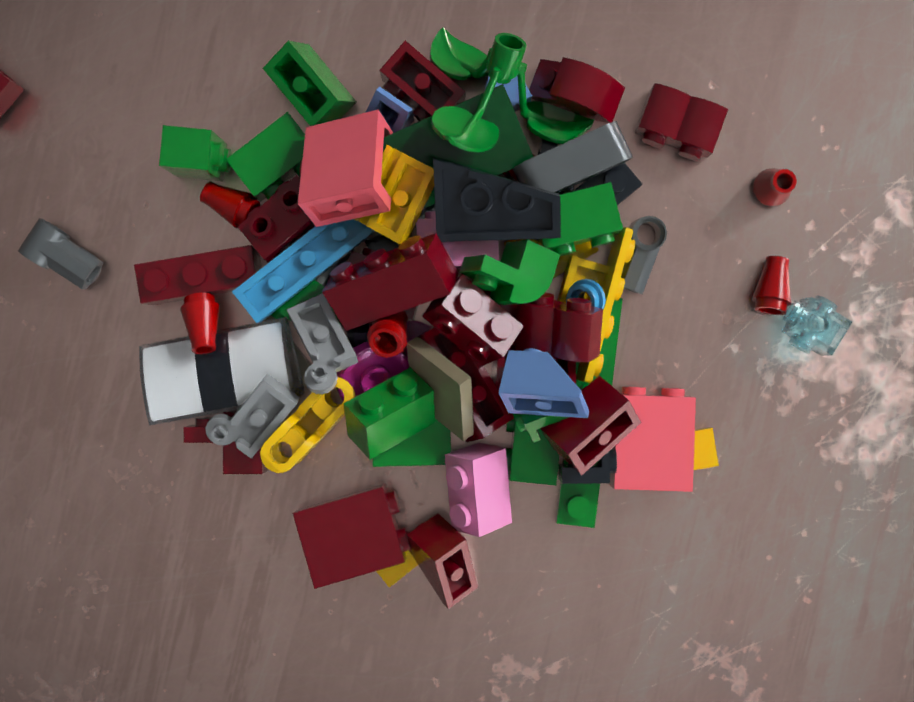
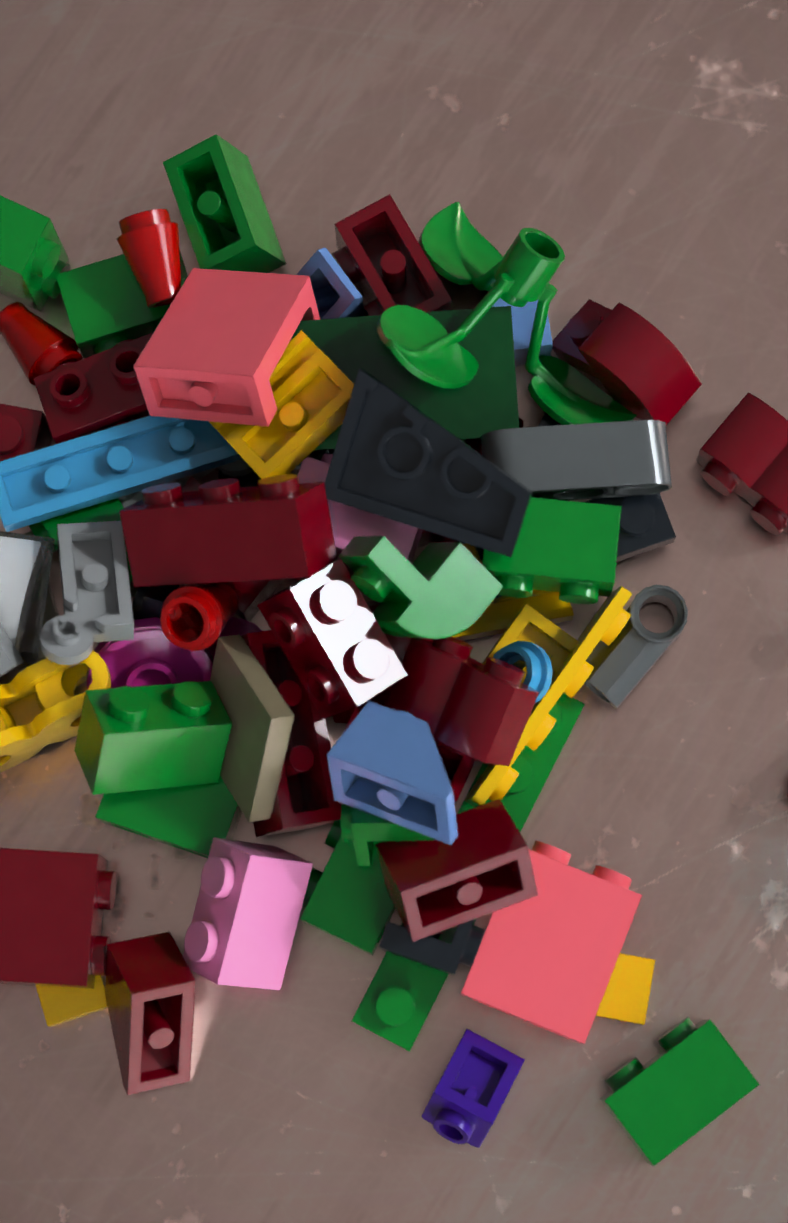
camera: 25 degrees right, 10 degrees down
none -> red cone [116,209,182,308]
none -> dark purple bracket [422,1029,525,1148]
none -> green brick [600,1017,760,1166]

